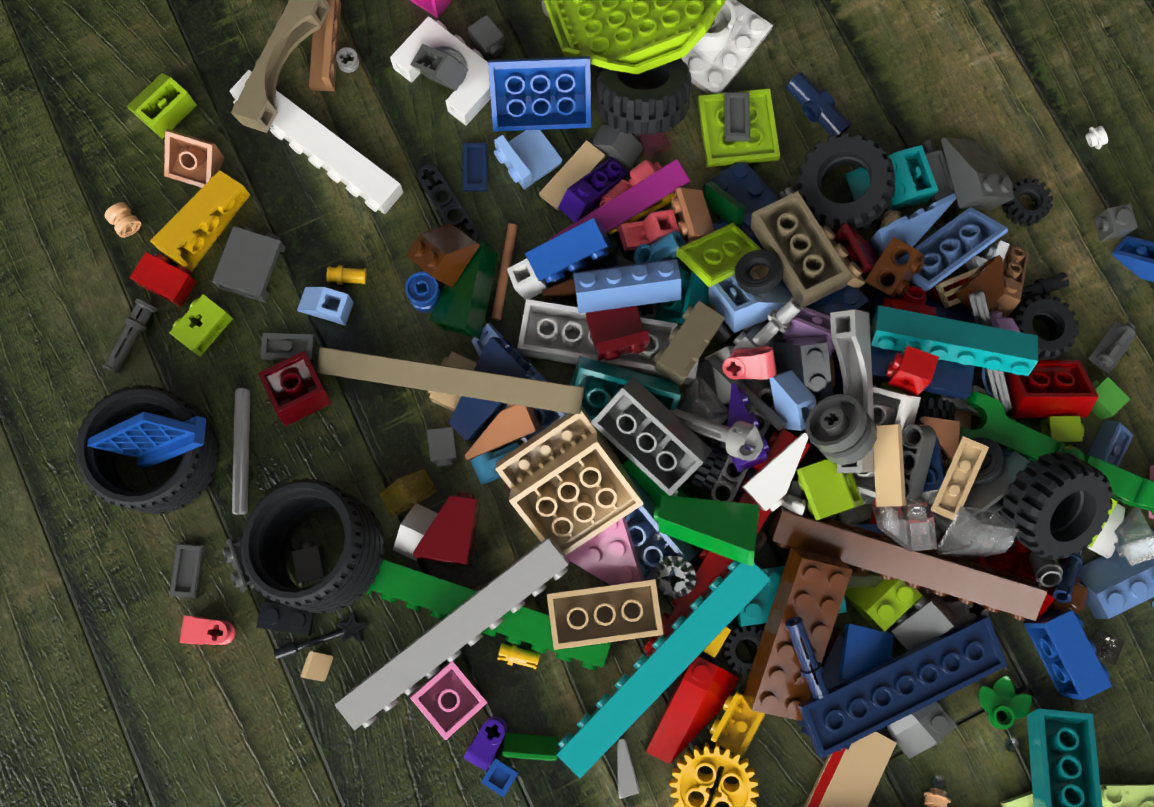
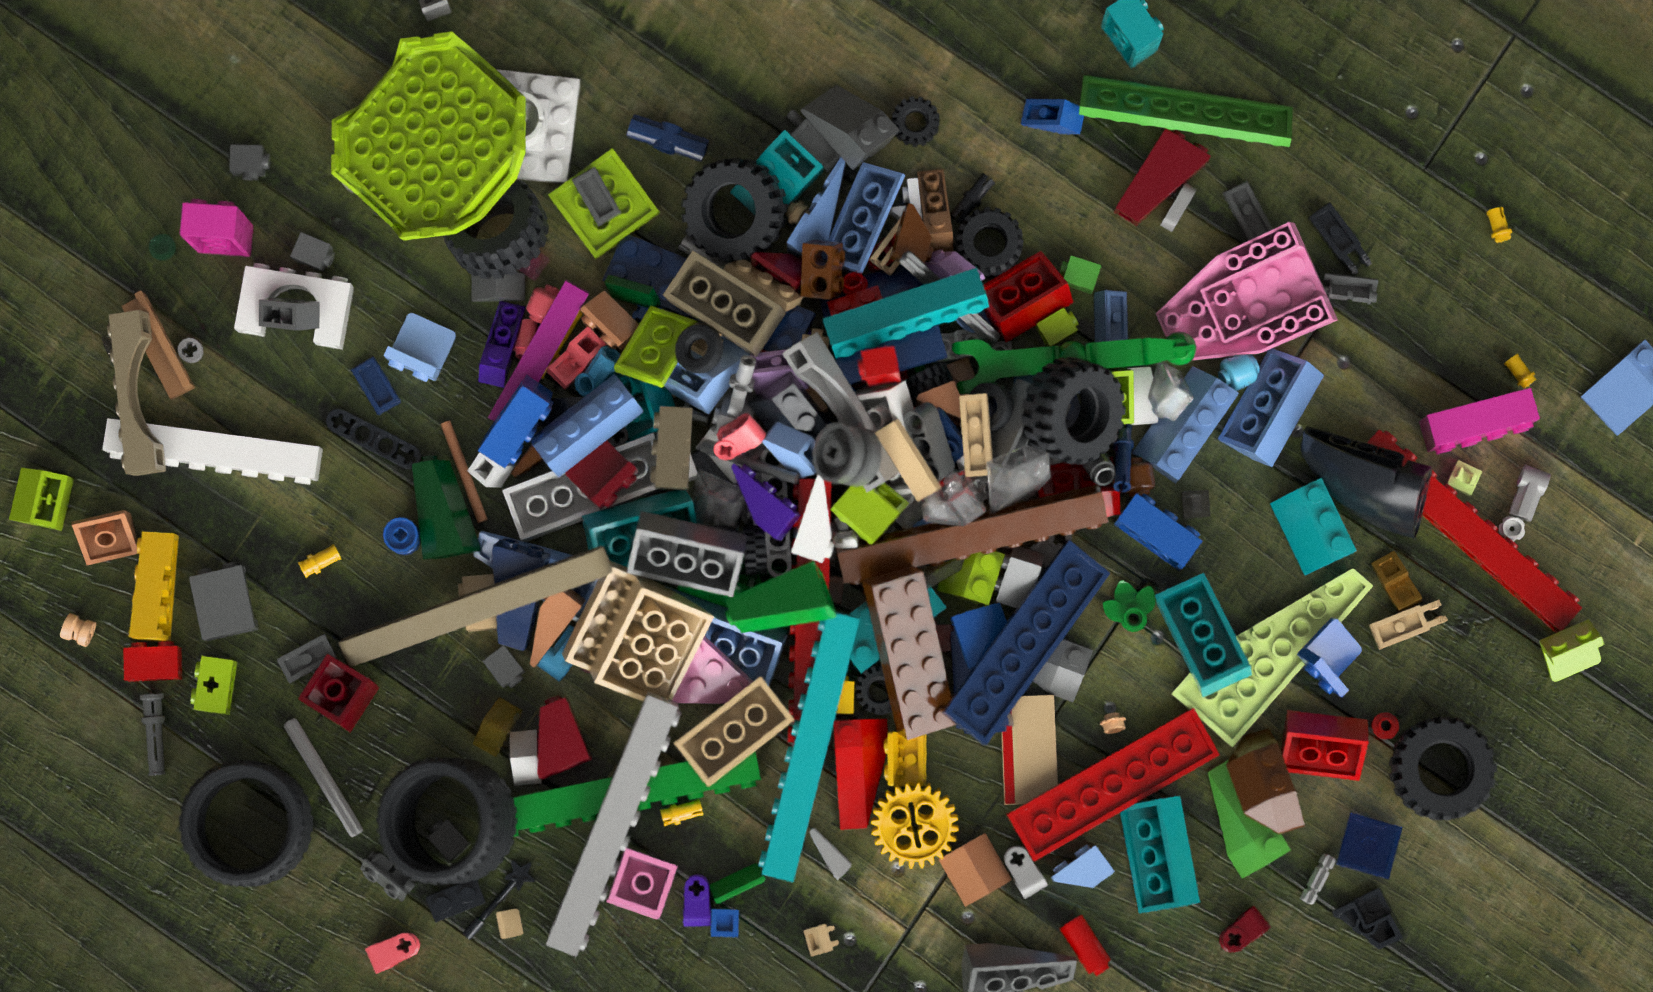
camera: 25 degrees left, 5 degrees up
blue fence [87,412,206,469] -> none
dark grey tile [169,543,205,598] -> none
light blue slope [297,287,354,326] -> none
reddish brown slope [407,223,480,288] -> none
blue slope [488,56,591,132] -> none
tan tile [539,140,605,211] -> none
dark grey gear [653,556,696,599] -> none
light grey piece [670,408,764,461] -> none
dark blue pin [785,617,829,699] -> none
white plate [1086,126,1108,149] -> none
dark grey hinge [1087,321,1136,374] -> none
dark grey brick [1094,204,1138,241] -> none

